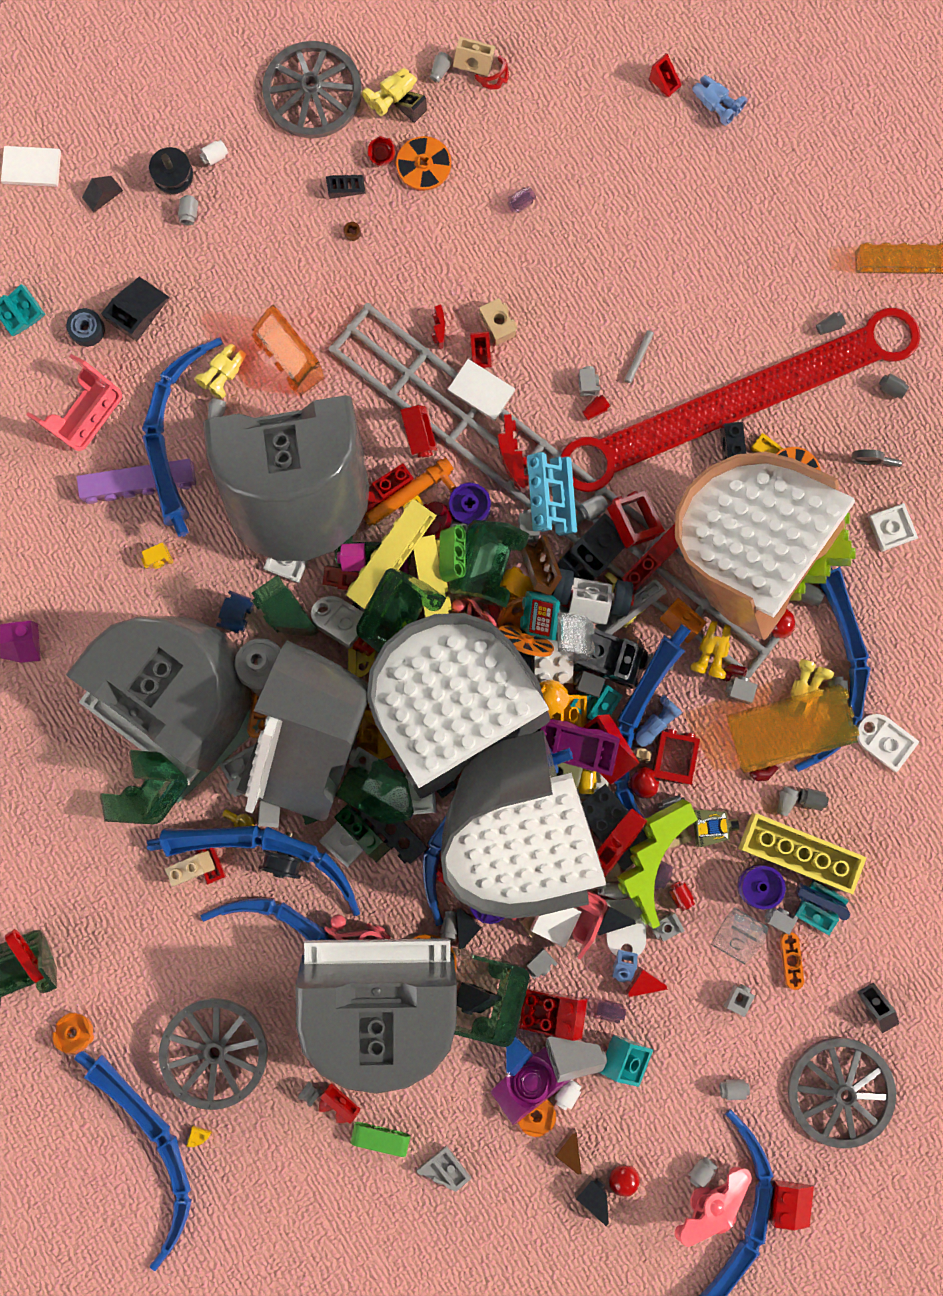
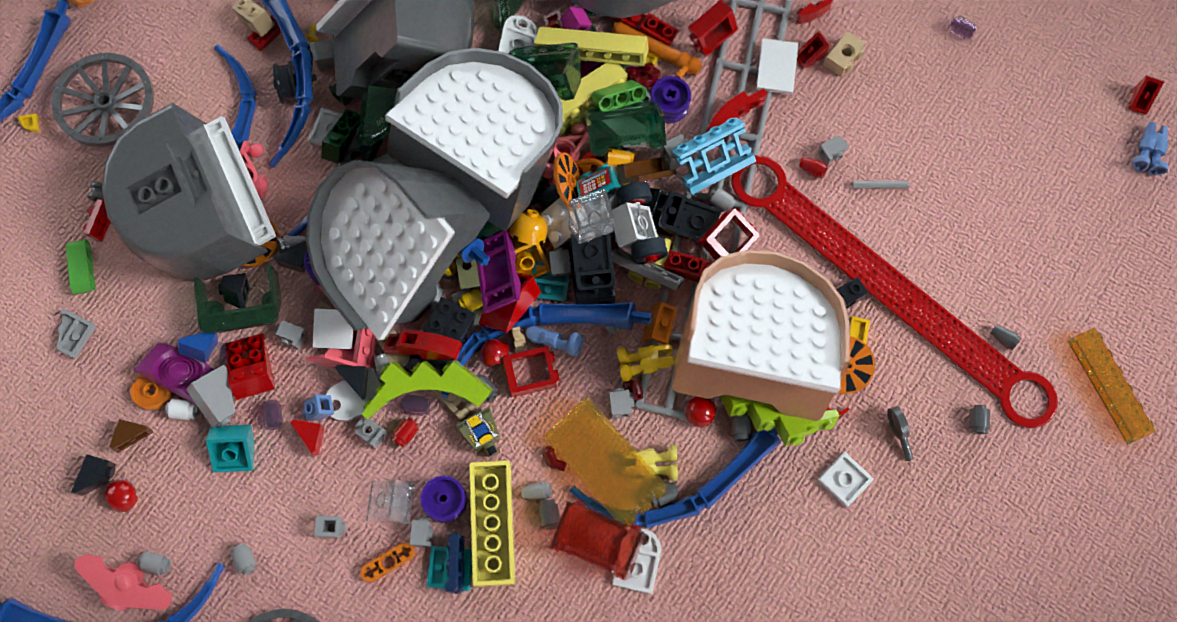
camera: 65 degrees right, 10 degrees down
none -> clear red windscreen [549,499,645,580]

